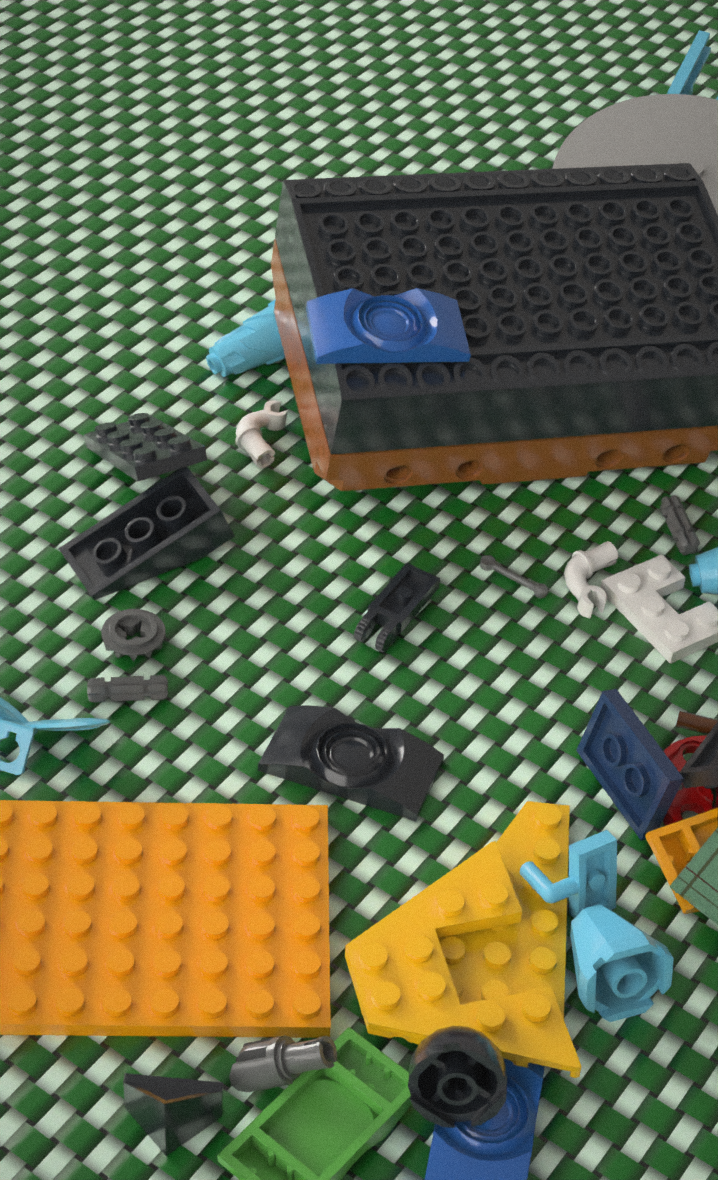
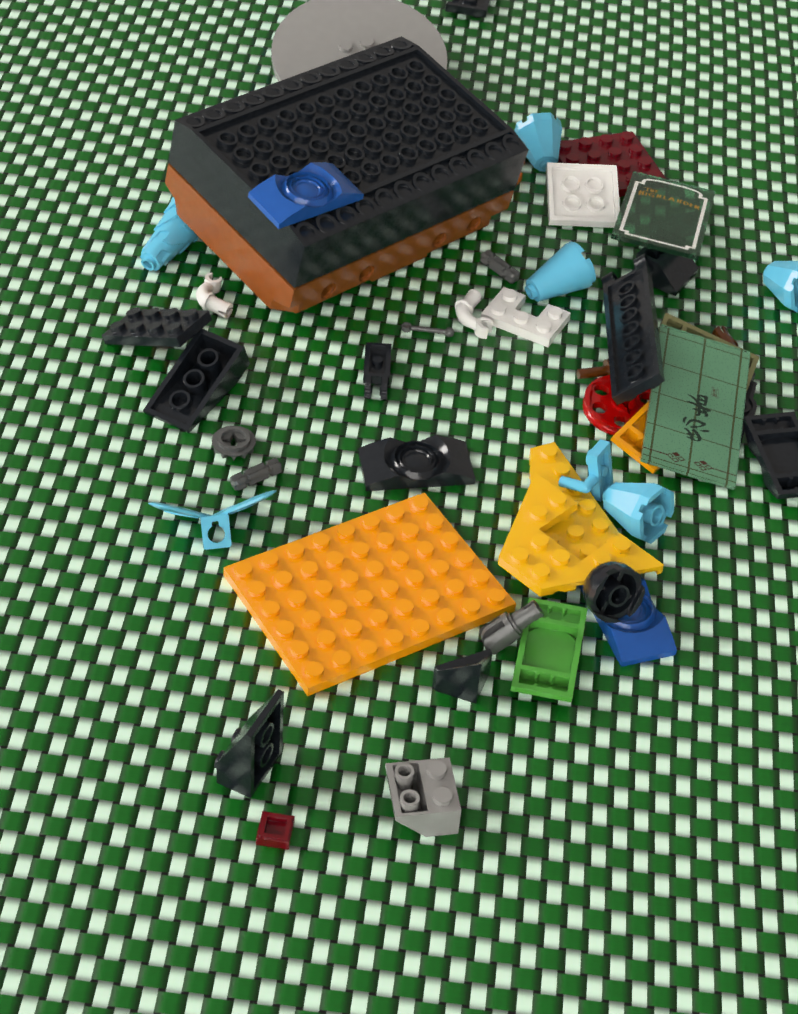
camera: 30 degrees left, 0 degrees up
dark blue plate [576,689,684,841] -> none

